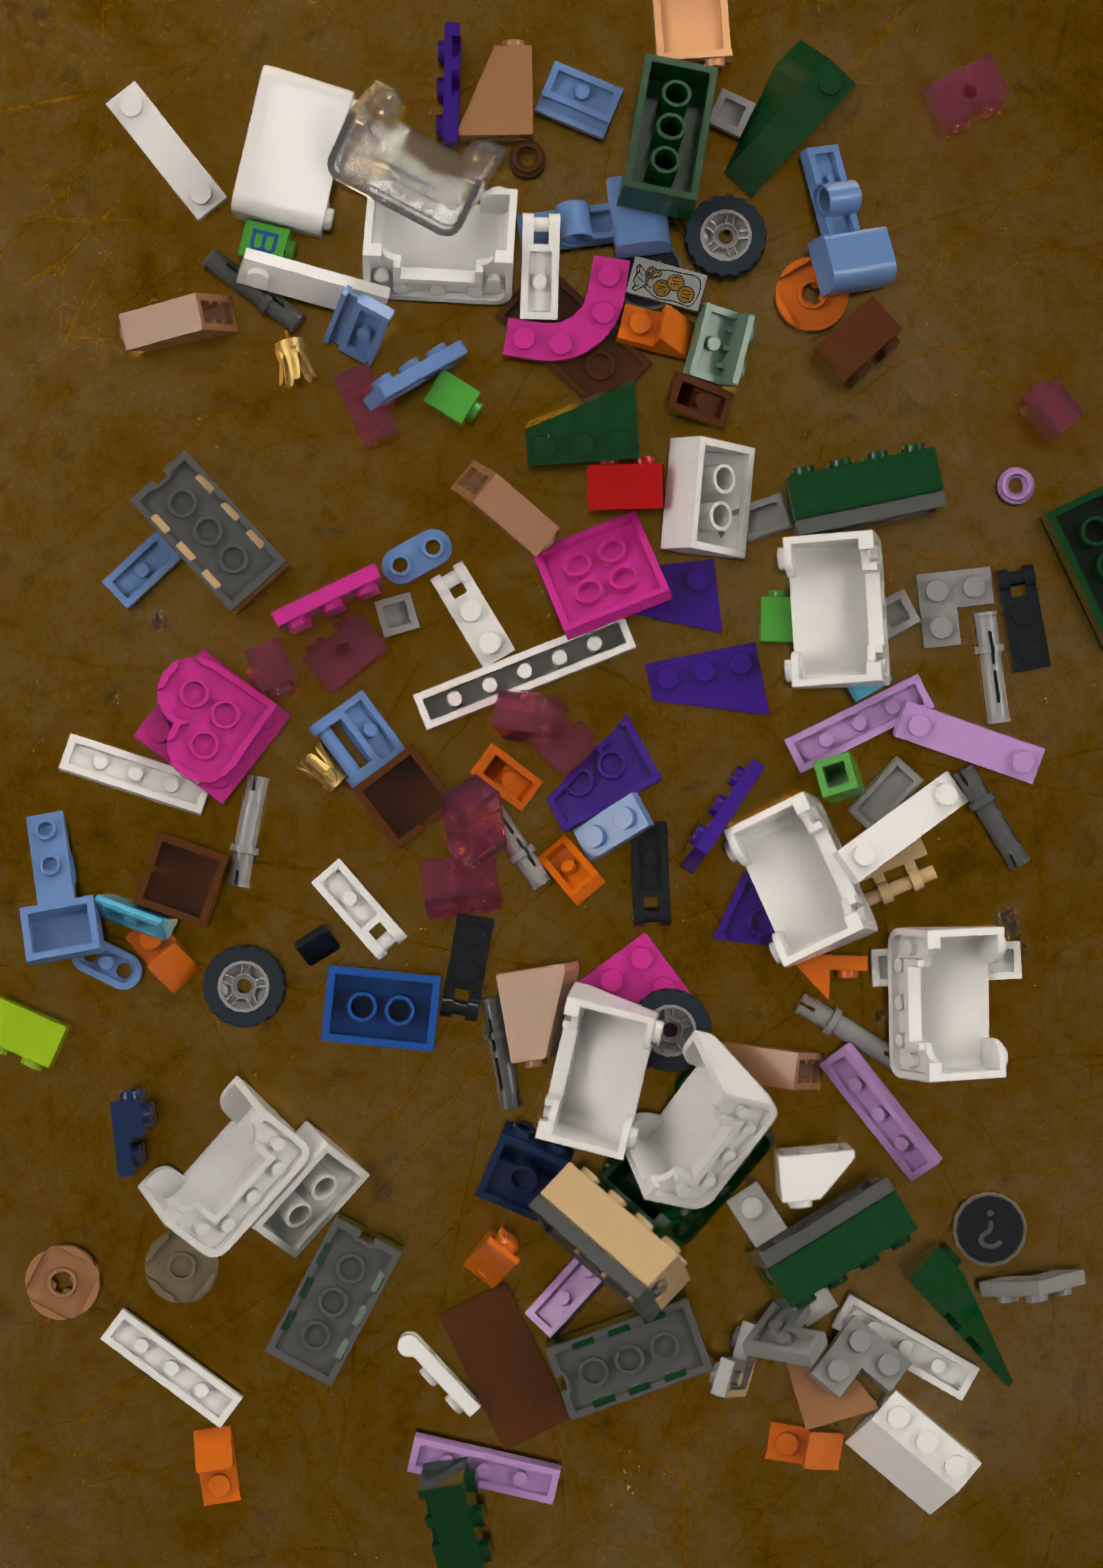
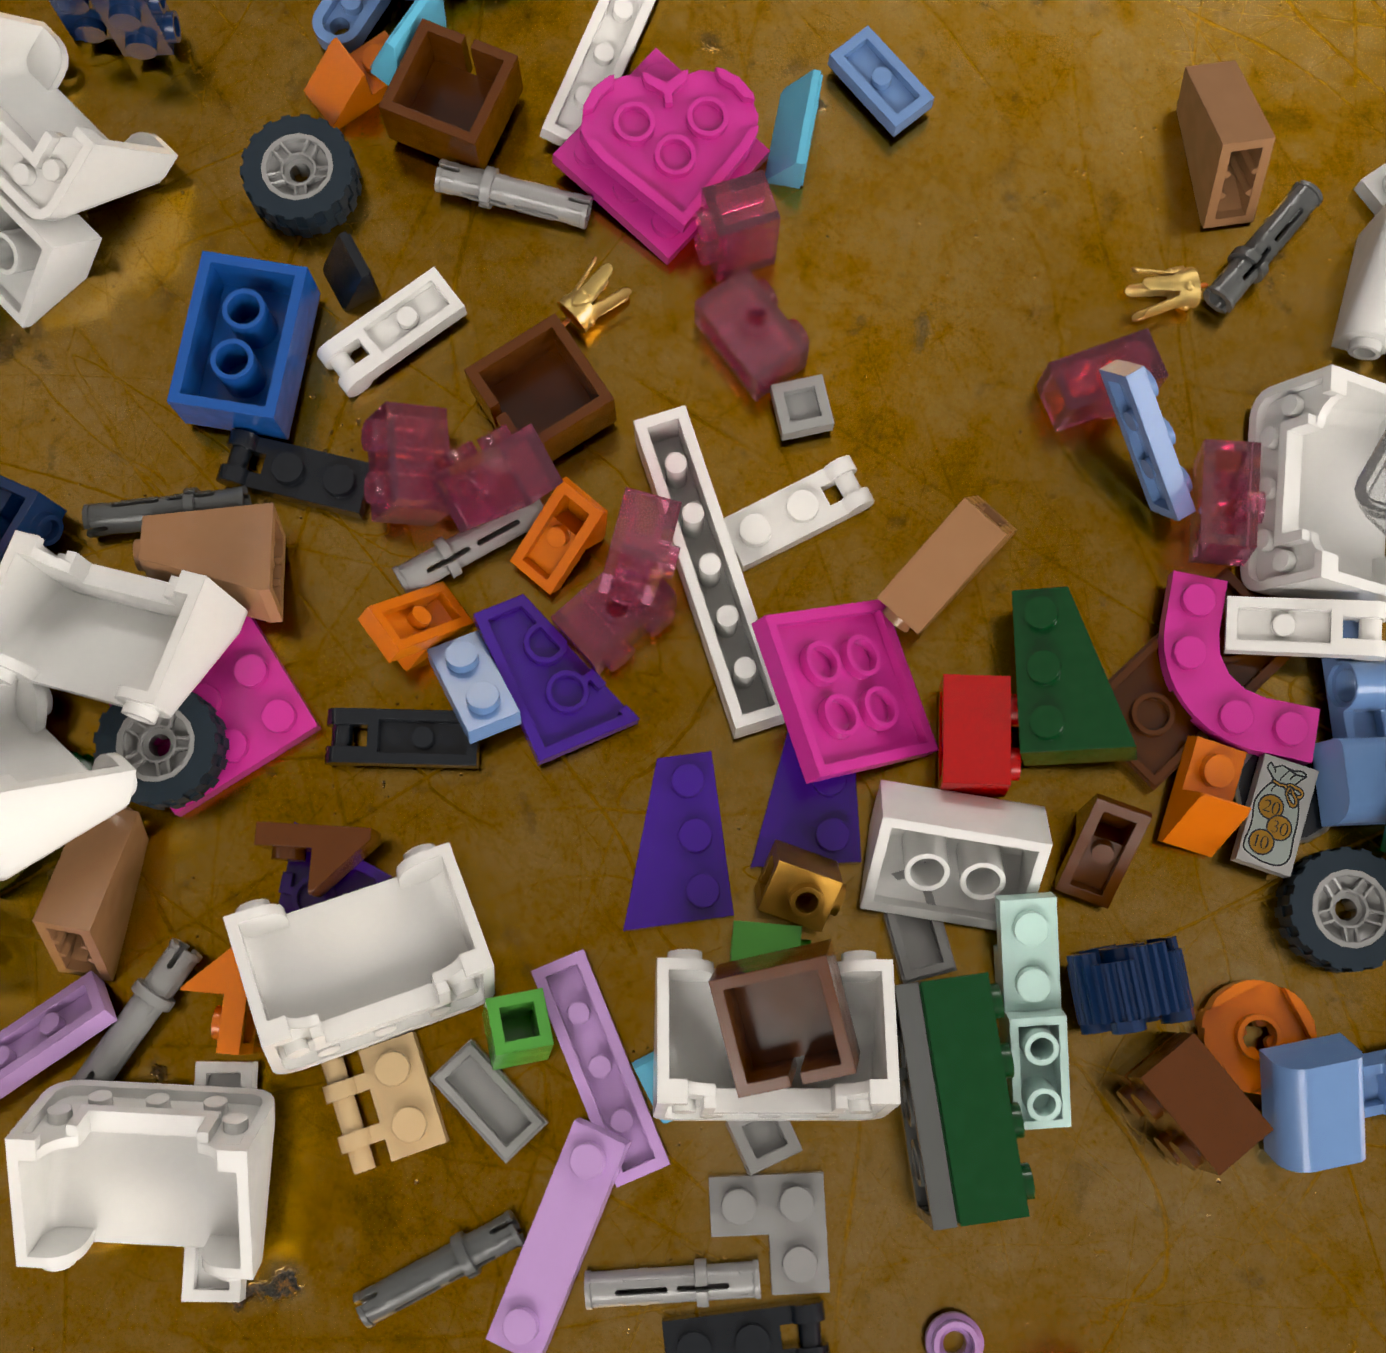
camera: 95 degrees right, 10 degrees down
dark grey piece [129,450,290,615] -> none
white plate [236,247,391,310] -> none
bright green brick [237,219,297,260] -> none
dark pink plate [271,563,385,635] -> none
medium blue plate [308,690,406,789] -> none
medium blue plate [323,284,395,367] -> none
medium blue plate [382,529,452,585] -> none
bright green brick [423,369,484,427] -> none
dark purple wing [680,758,765,874] -> none
sand green bracket [683,302,755,387] -> none
white plate [832,771,969,885] -> none
none -> reddish brown slope [254,822,381,898]
none -> reddish brown piece [708,939,860,1098]
none -> pearl gold brick [755,839,846,932]
none -> medium azure slope [764,69,823,189]
none -> light aqua slope [993,892,1071,1130]
none -> dark blue brick [1066,936,1196,1035]
none -> clear pink brick [1189,439,1266,566]

